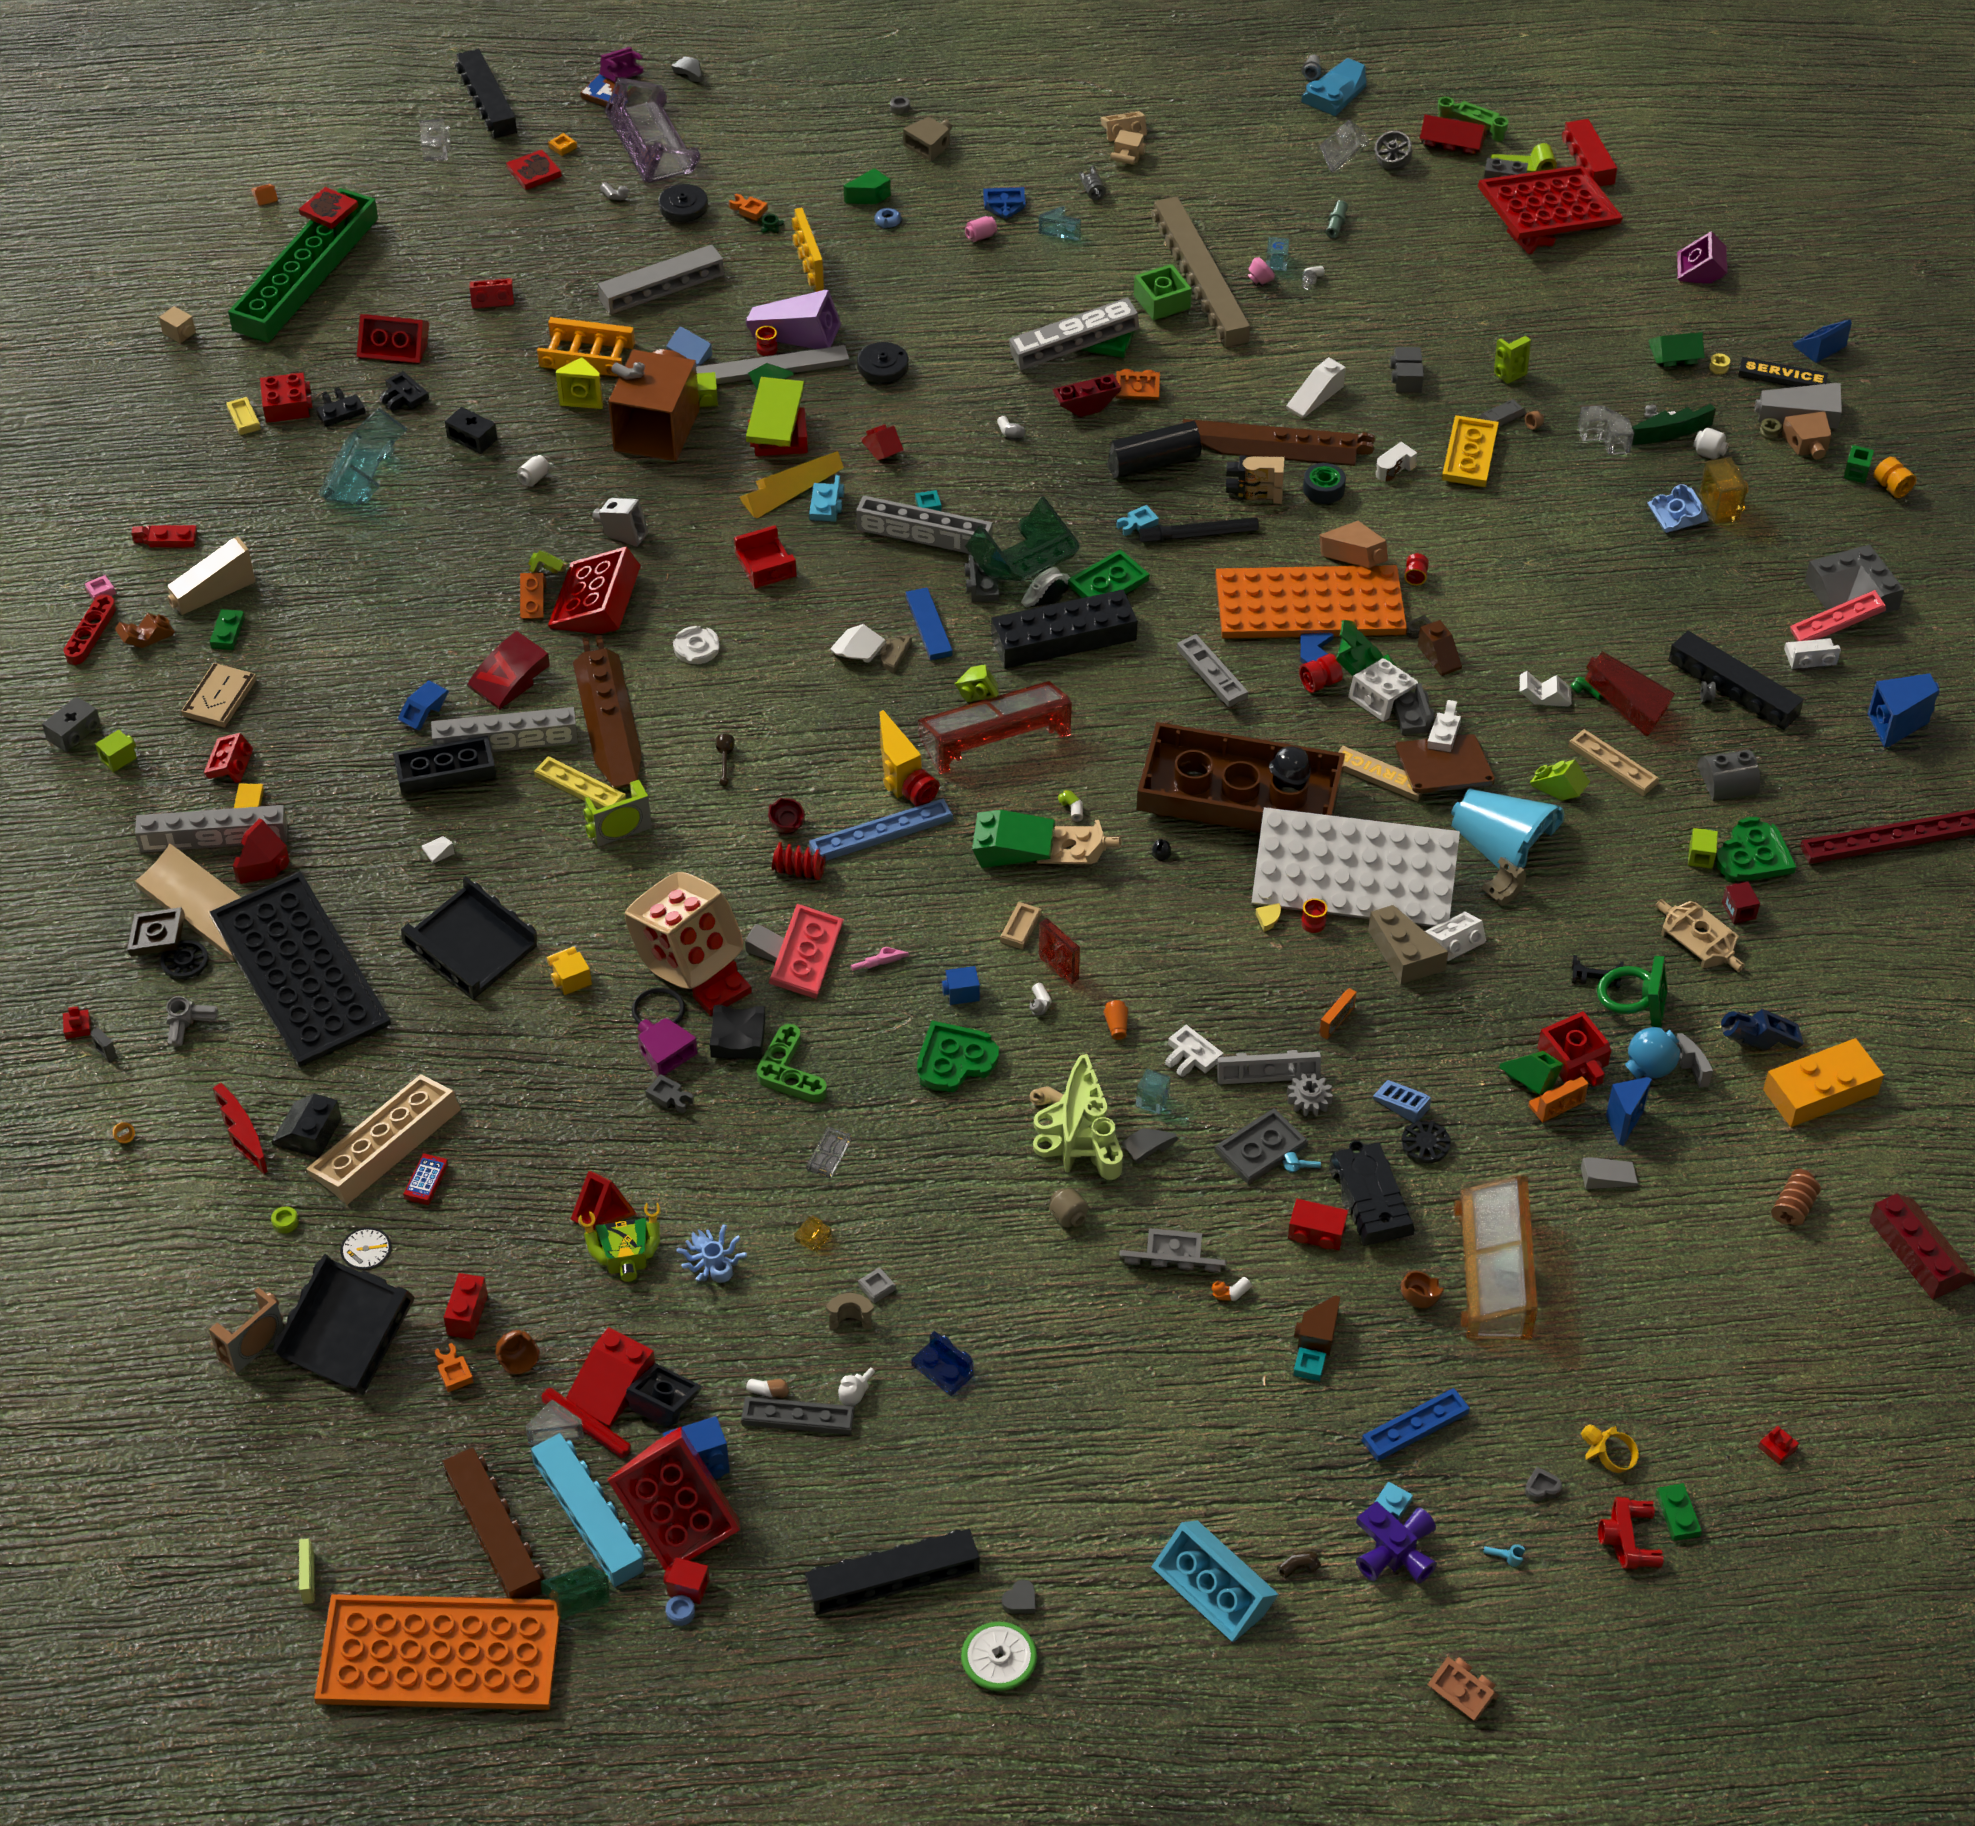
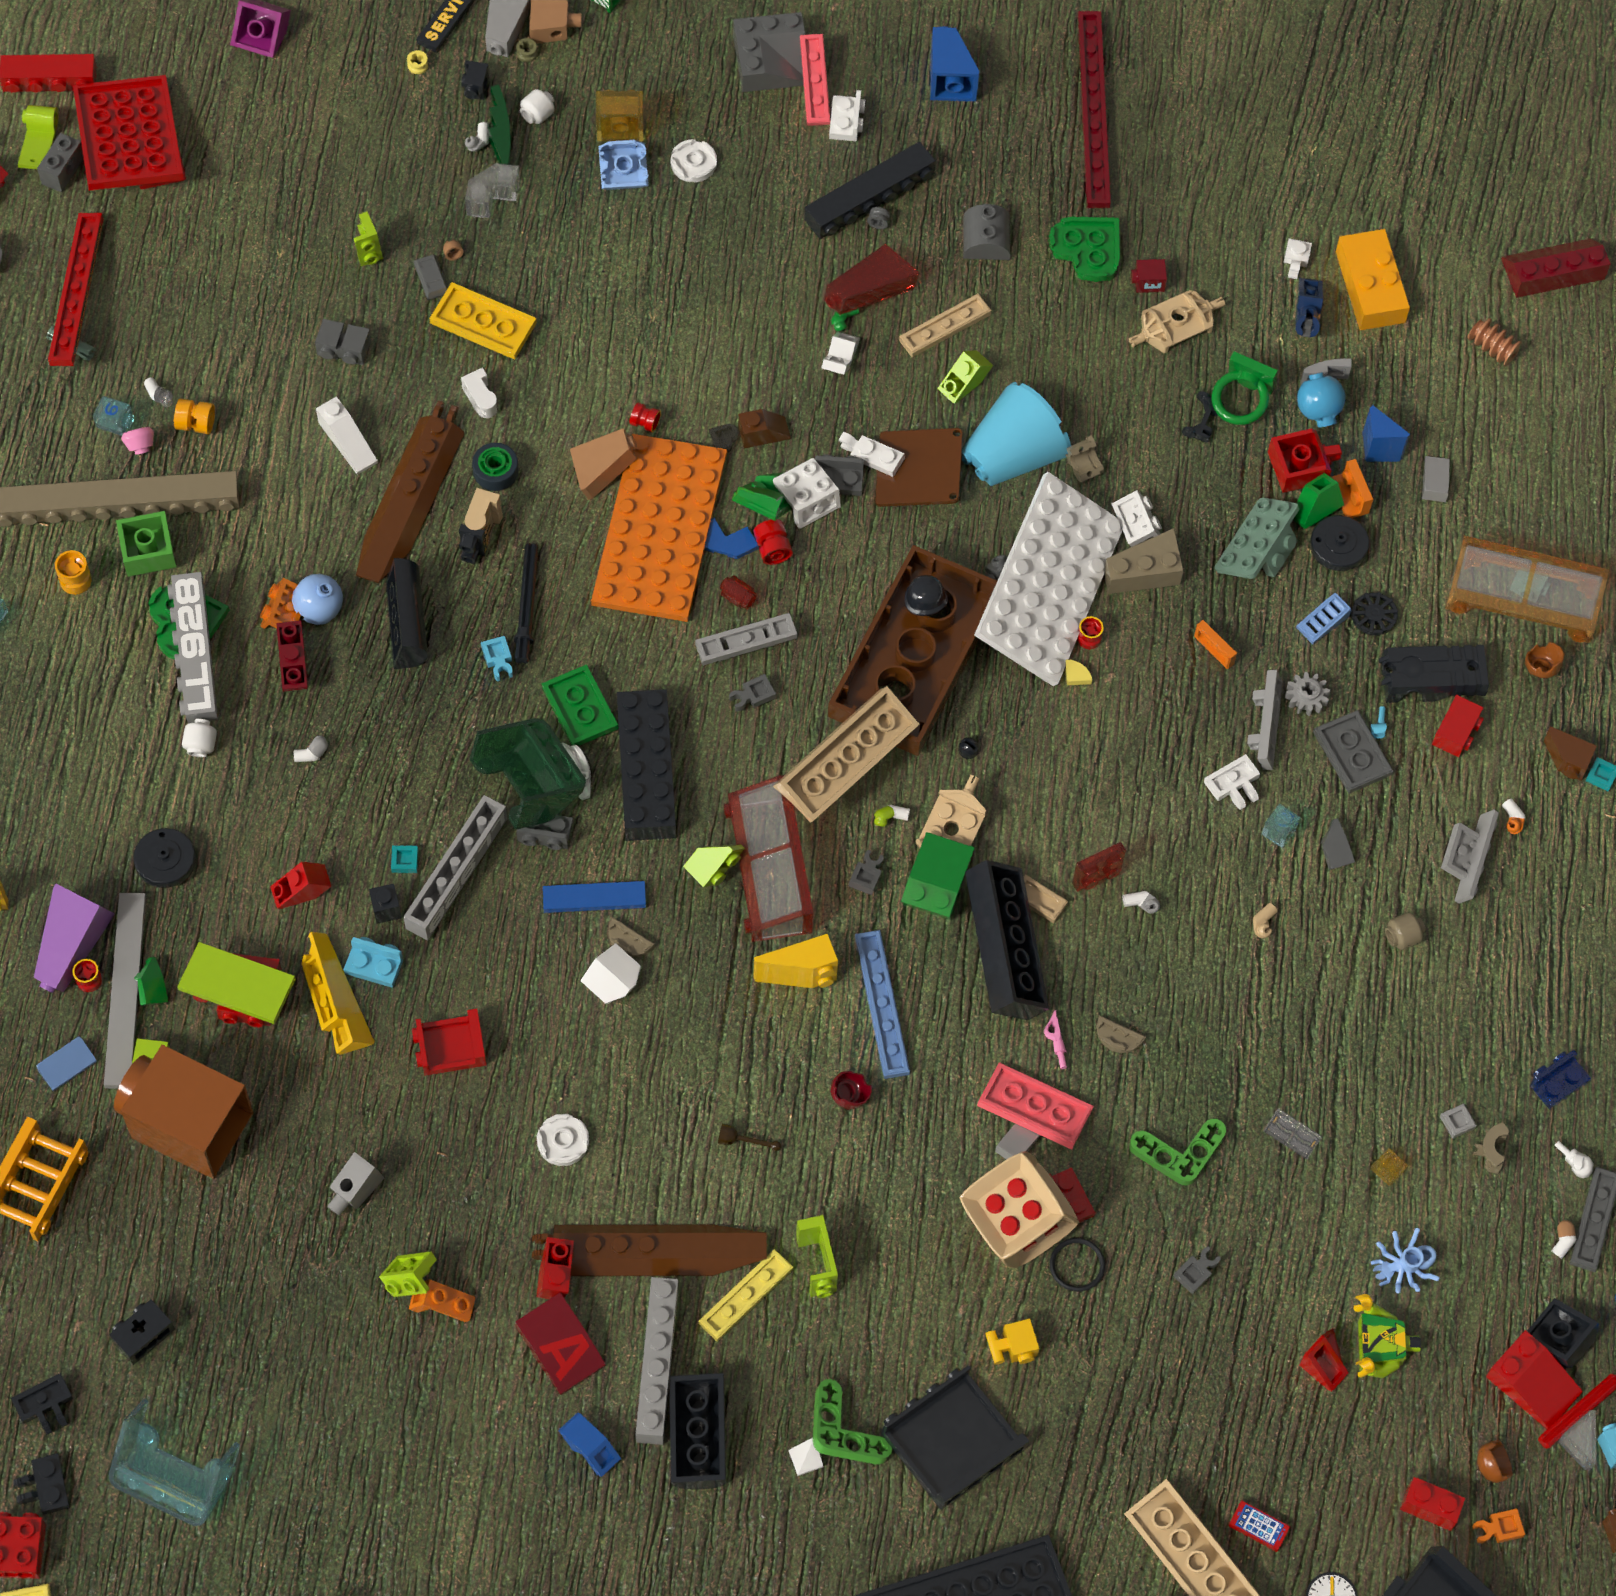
camera: 80 degrees left, 15 degrees up
white brick [517,455,550,487] -> none
red slope [548,546,641,634] -> none
neon yellow slope [556,357,603,409] -> none
light grey arm [612,362,645,379] -> none
magenta torso [637,1018,698,1077] -> none
black brick [710,1005,765,1059] -> none
red piece [772,842,826,880] -> none
red wheel [902,769,940,807] -> none
green plate [917,1020,999,1092] -> none
blue brick [941,966,980,1005] -> none
yellowish green piece [1033,1054,1123,1180] -> none
orange cone [1103,1000,1128,1040] -> none
tan tile [1339,746,1423,802] -> none
green slope [1648,332,1705,367] -> none
lime brick [1688,828,1718,869] -> none
none -> red plate [48,213,104,366]
none -> light orange wheel [55,550,92,595]
none -> light orange wheel [174,398,215,435]
none -> white head [182,719,217,757]
none -> light blue cylinder [292,574,343,625]
none -> black brick [369,883,401,924]
none -> black brick [461,60,489,100]
none -> red slope [536,1237,574,1299]
none -> white tile [671,139,717,182]
none -> clear red brick [720,575,758,610]
none -> dark grey plate [729,674,776,712]
none -> tan arch [773,686,919,822]
none -> bright green beam [813,1379,892,1464]
none -> dark grey plate [848,850,884,895]
none -> black brick [965,860,1049,1020]
none -> dark tan tile [1096,1015,1146,1053]
none -> sand green bracket [1215,498,1299,579]
none -> white plate [1284,239,1312,279]
none -> black wheel [1310,515,1370,571]

